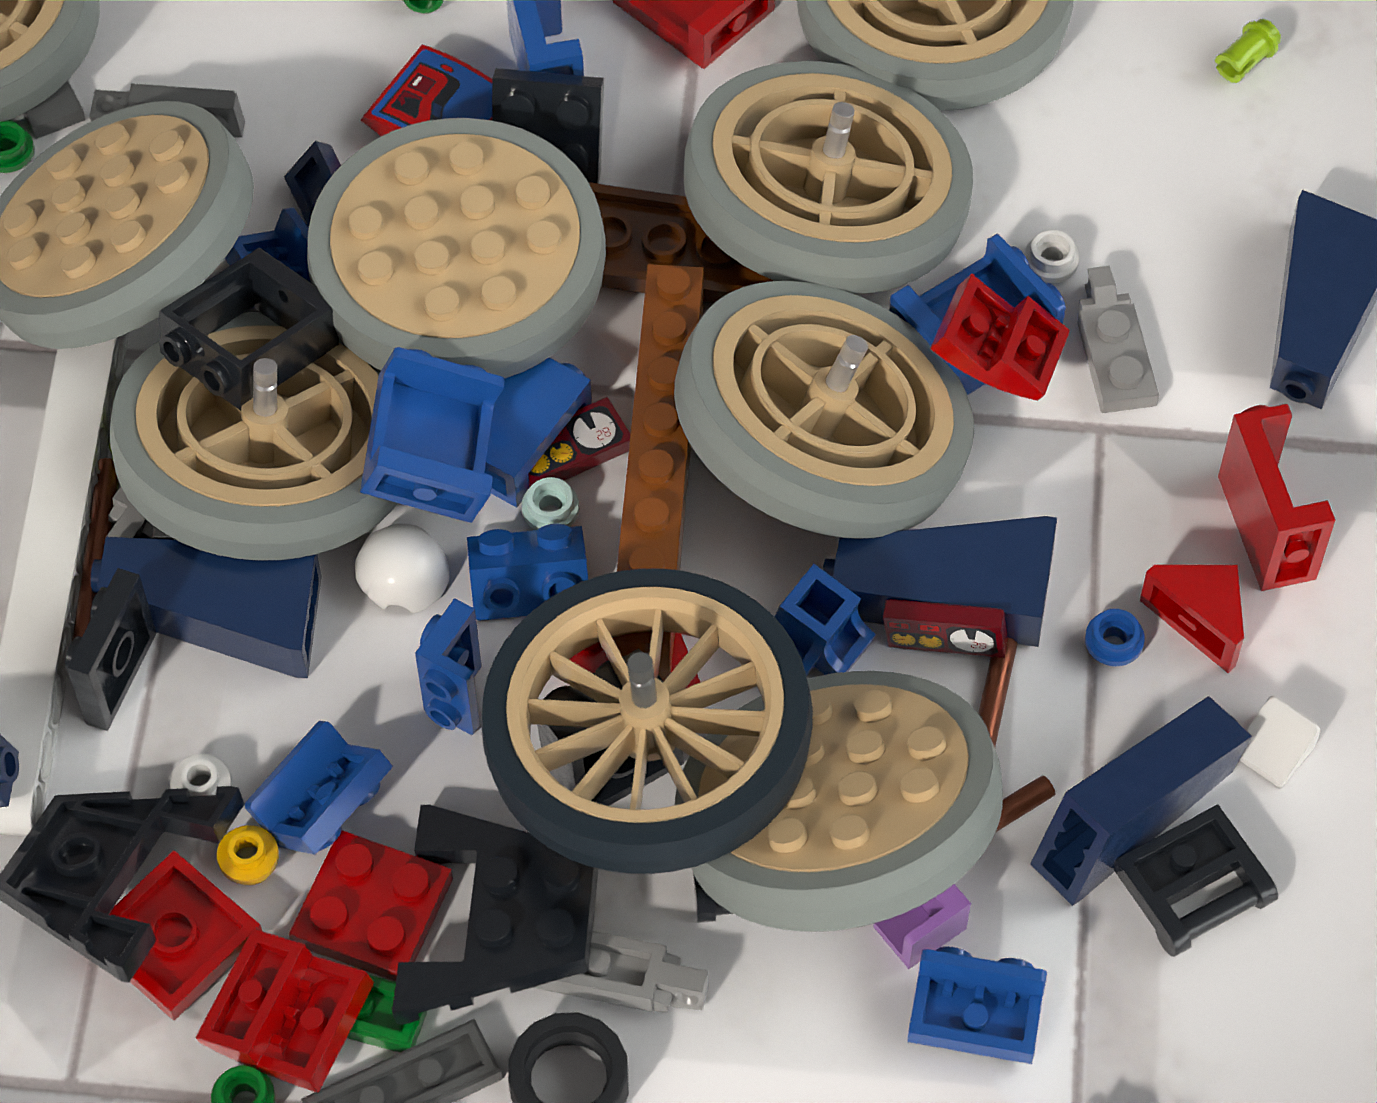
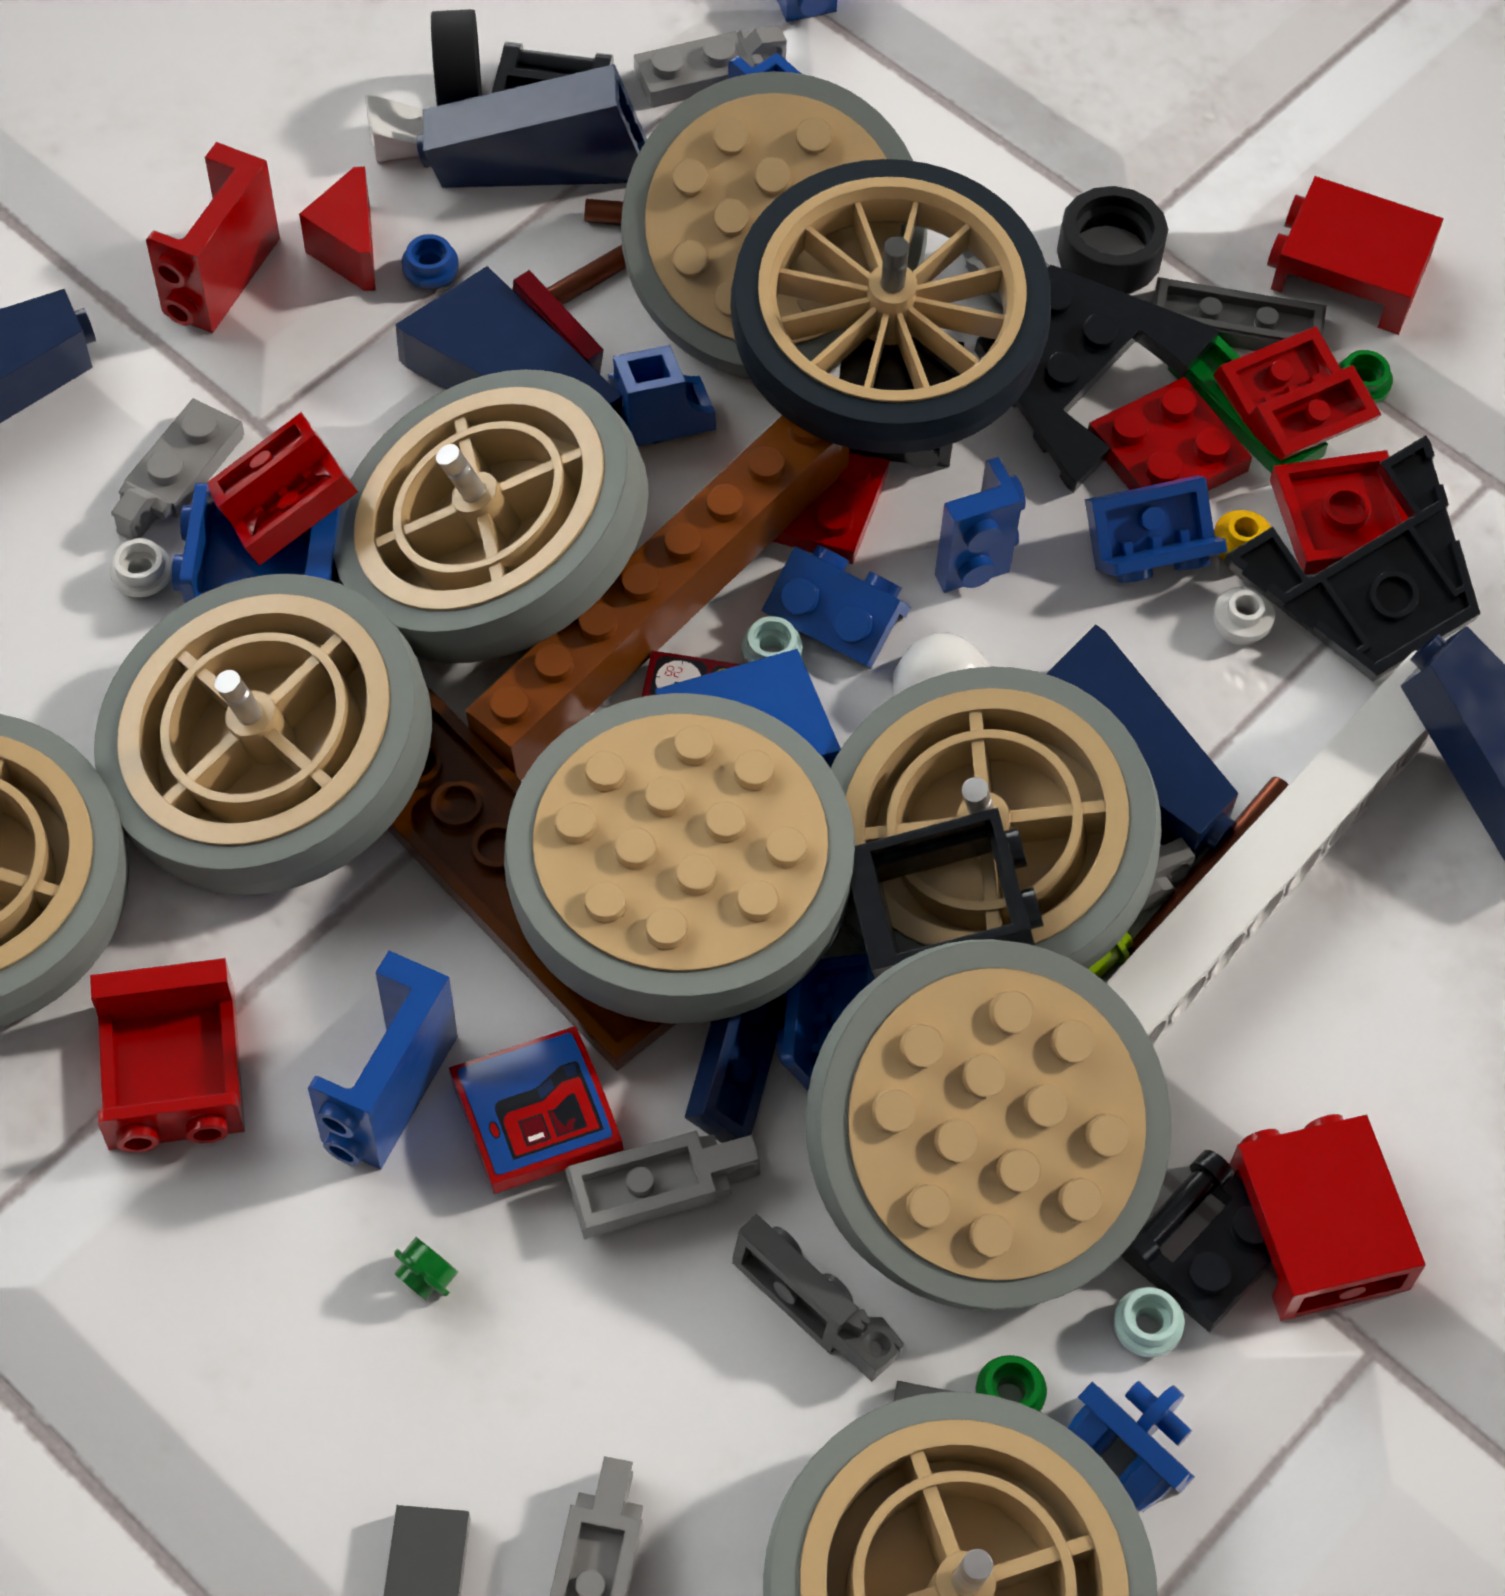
camera: 145 degrees left, 0 degrees up
black plate [65,568,157,731] -> none
blue panel [360,347,505,523] -> none
black plate [492,68,604,183] -> none
none -> black tyre [431,9,482,106]
none -> light grey hinge [565,1130,760,1239]
none -> light grey hinge [634,25,787,108]

